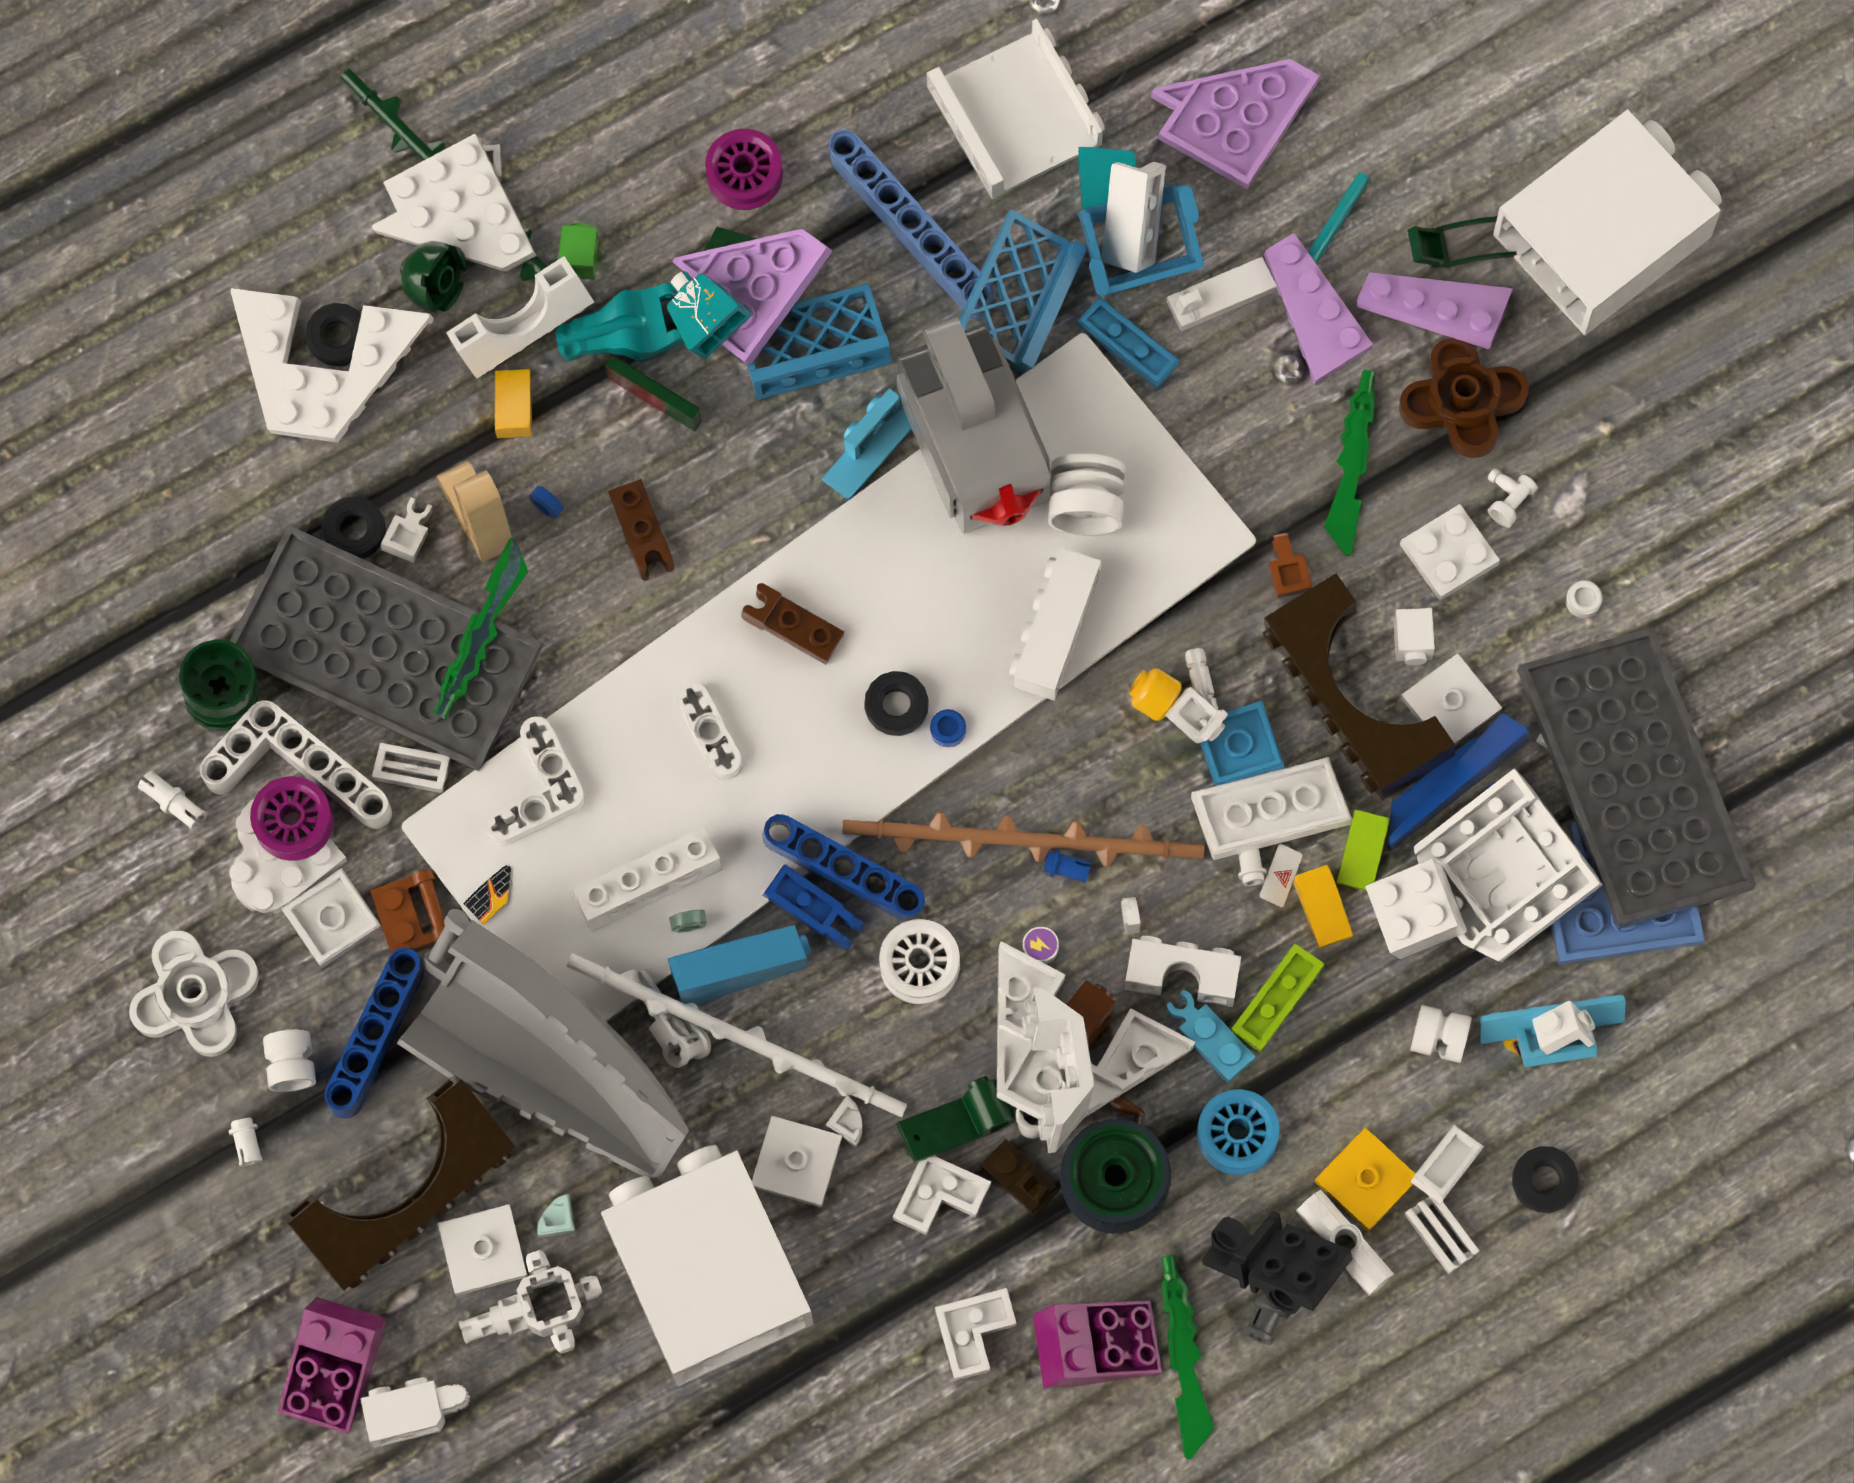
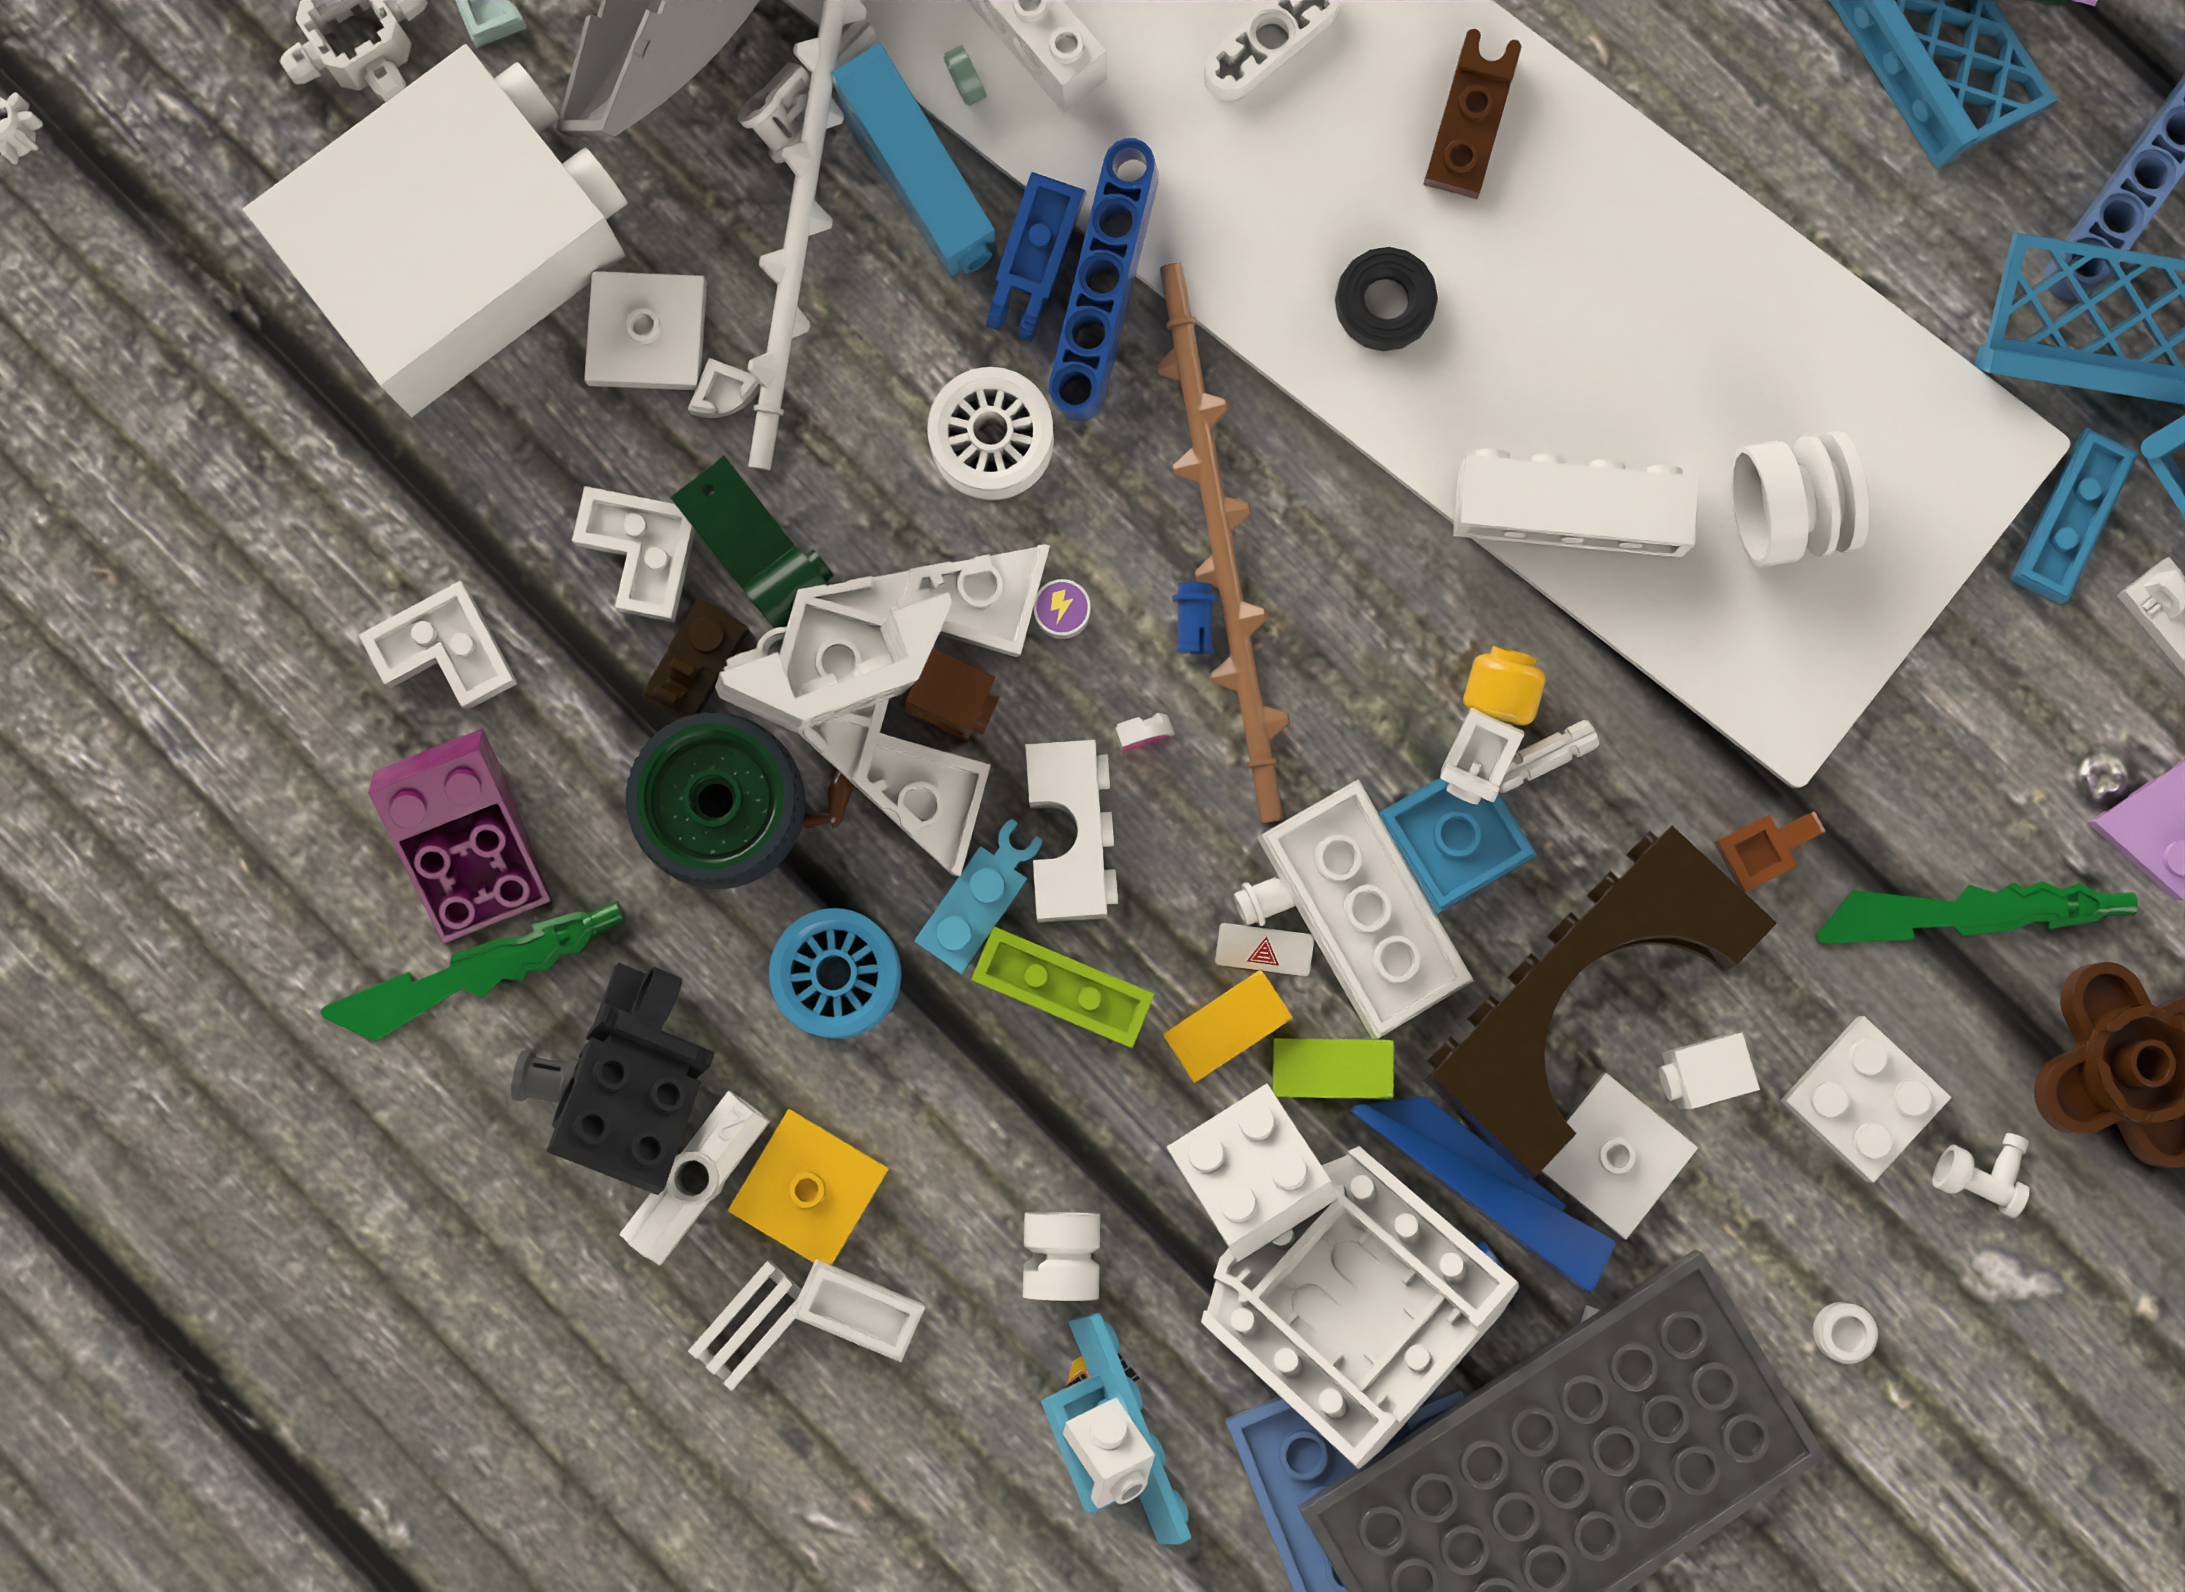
camera: 75 degrees right, 10 degrees up
medium azure bracket [822,389,912,500] -> none
light grey piece [896,317,1050,534] -> none
blue tile [930,709,966,748] -> none
black tyre [1512,1146,1579,1213] -> none

